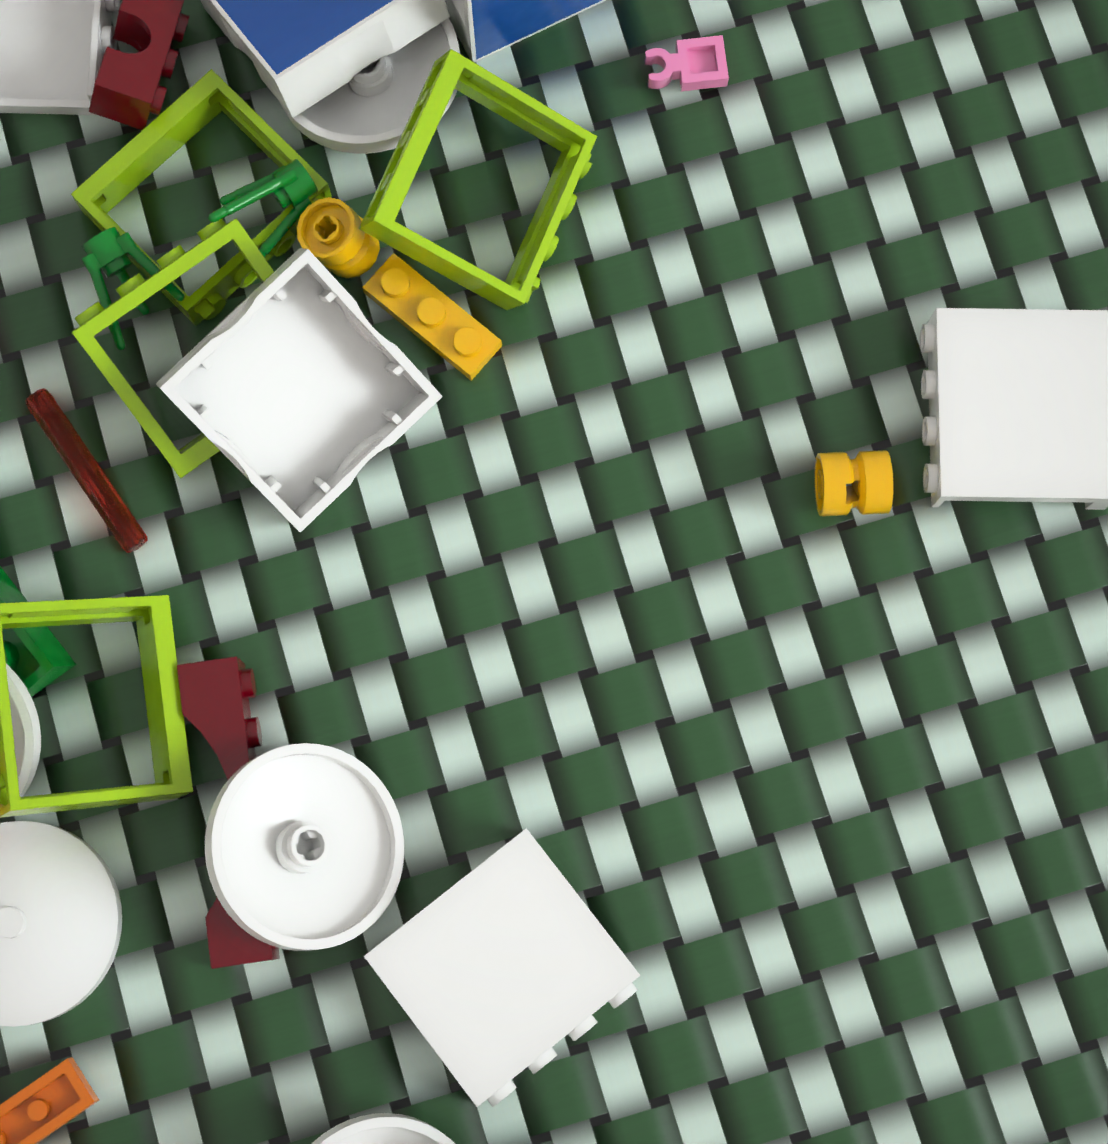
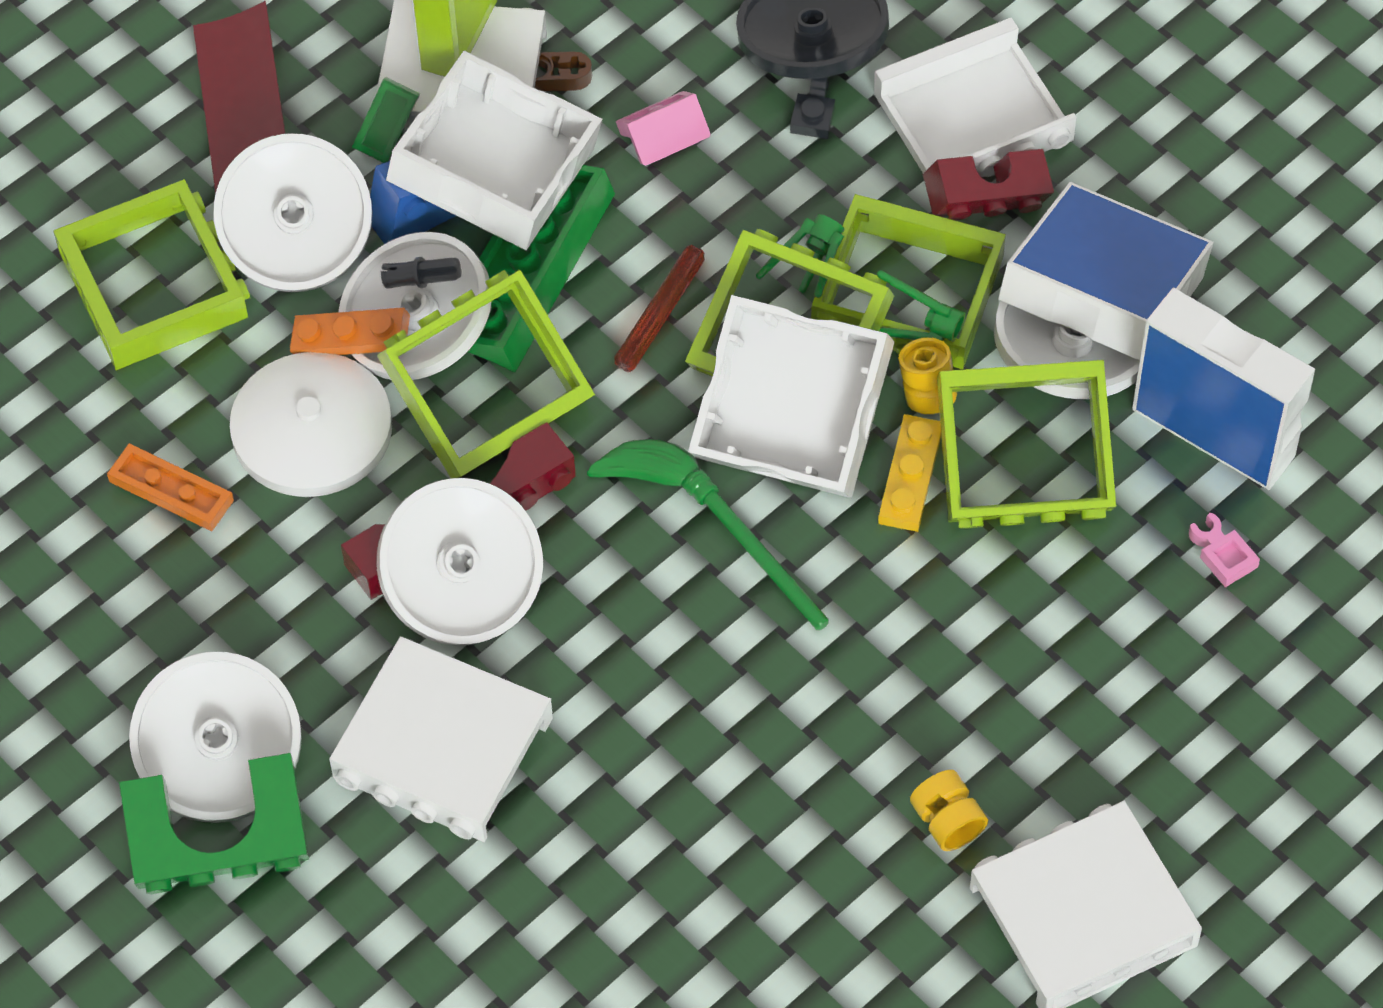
camera: 65 degrees right, 20 degrees down
none -> green piece [587,439,829,630]

